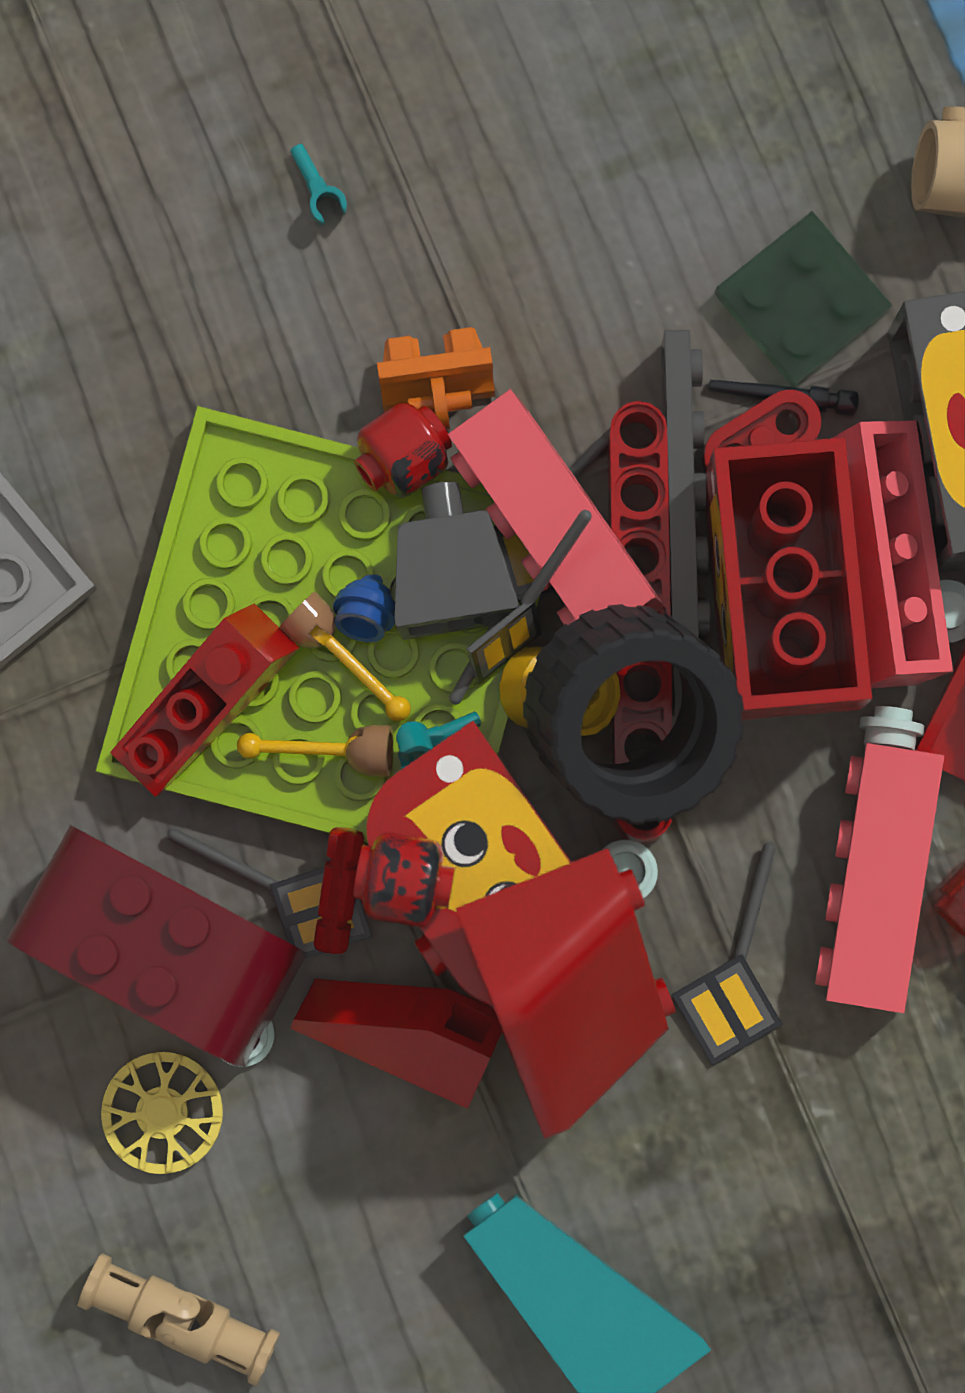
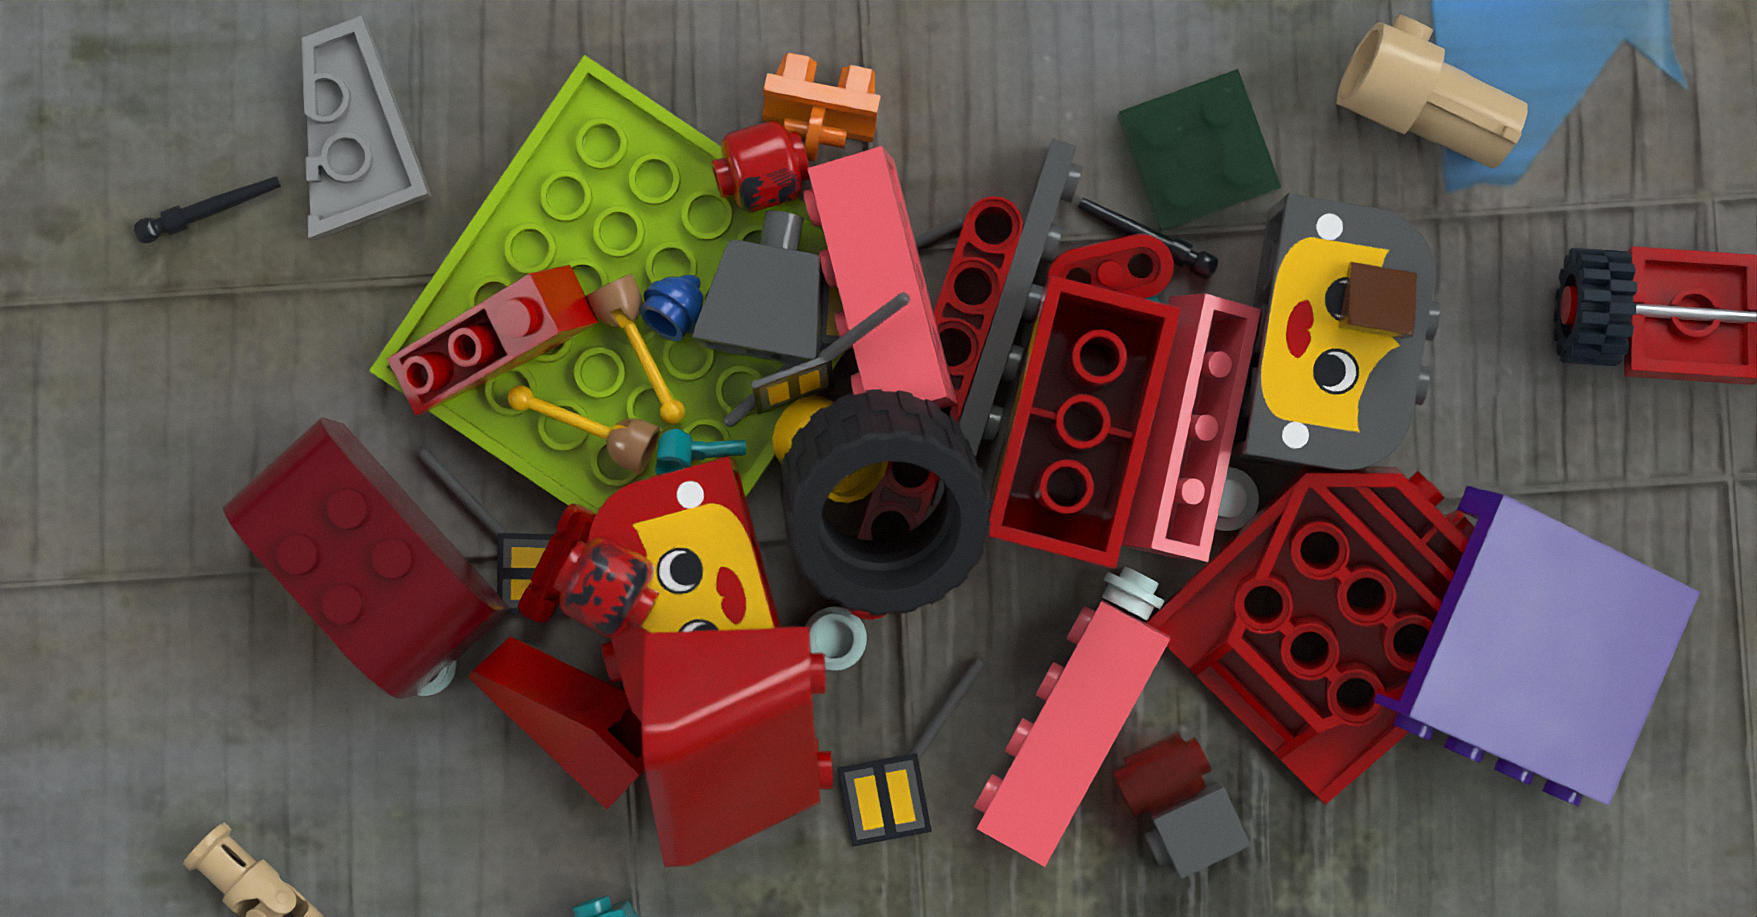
camera: 20 degrees right, 5 degrees up
light yellow wheel [101,1052,223,1174] -> none

